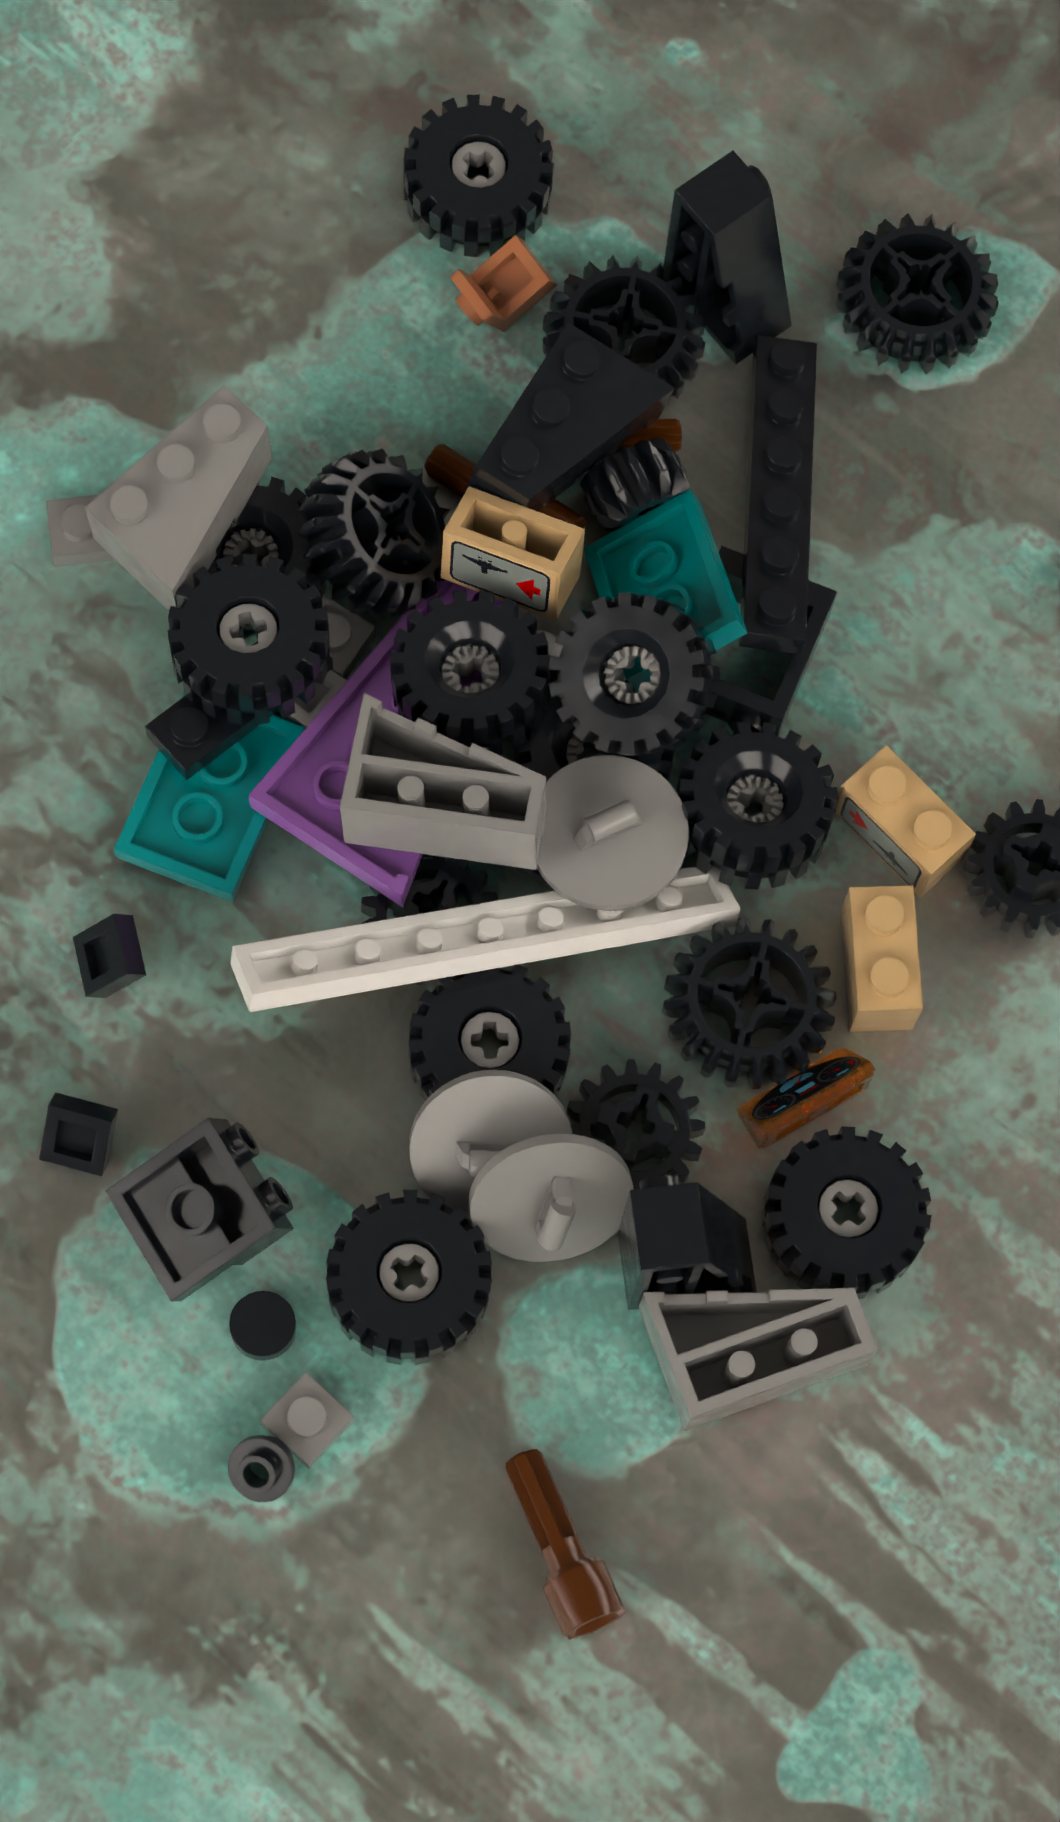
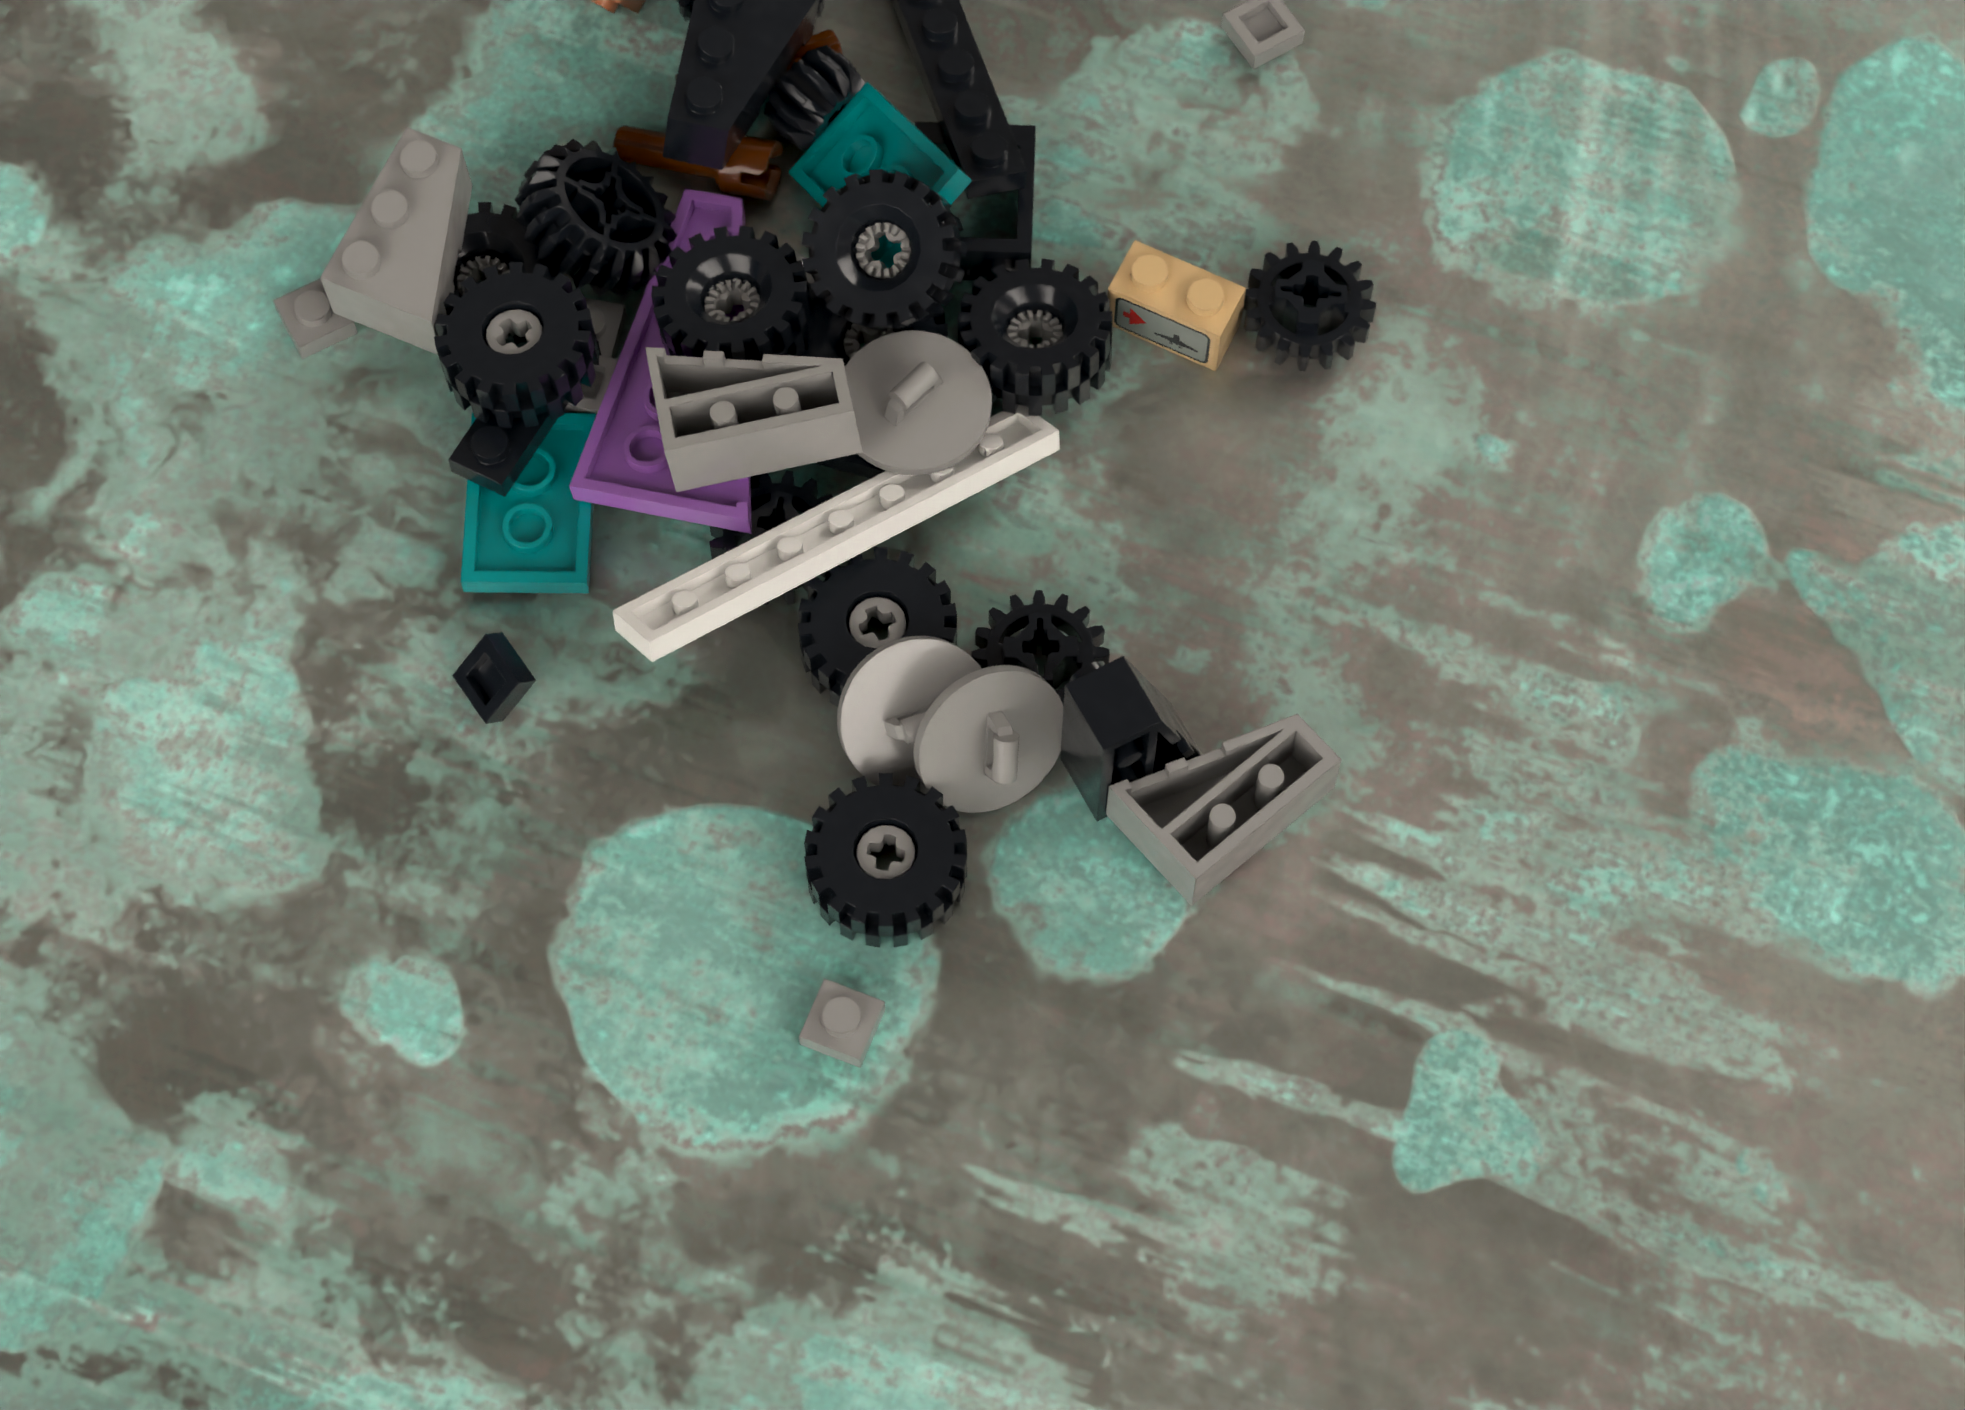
camera: 15 degrees left, 5 degrees down
black plate [39,1092,118,1176] -> none
black plate [105,1117,294,1302] -> none
black plate [228,1435,295,1502] -> none
black tile [229,1291,296,1360] -> none
tan brick [441,486,585,621] -> none
reddish brown piece [506,1449,625,1640] -> none
black gear [662,916,837,1090] -> none
clear orange slope [737,1048,876,1149] -> none
black bush [761,1126,932,1299] -> none
tan brick [840,885,923,1032] -> none

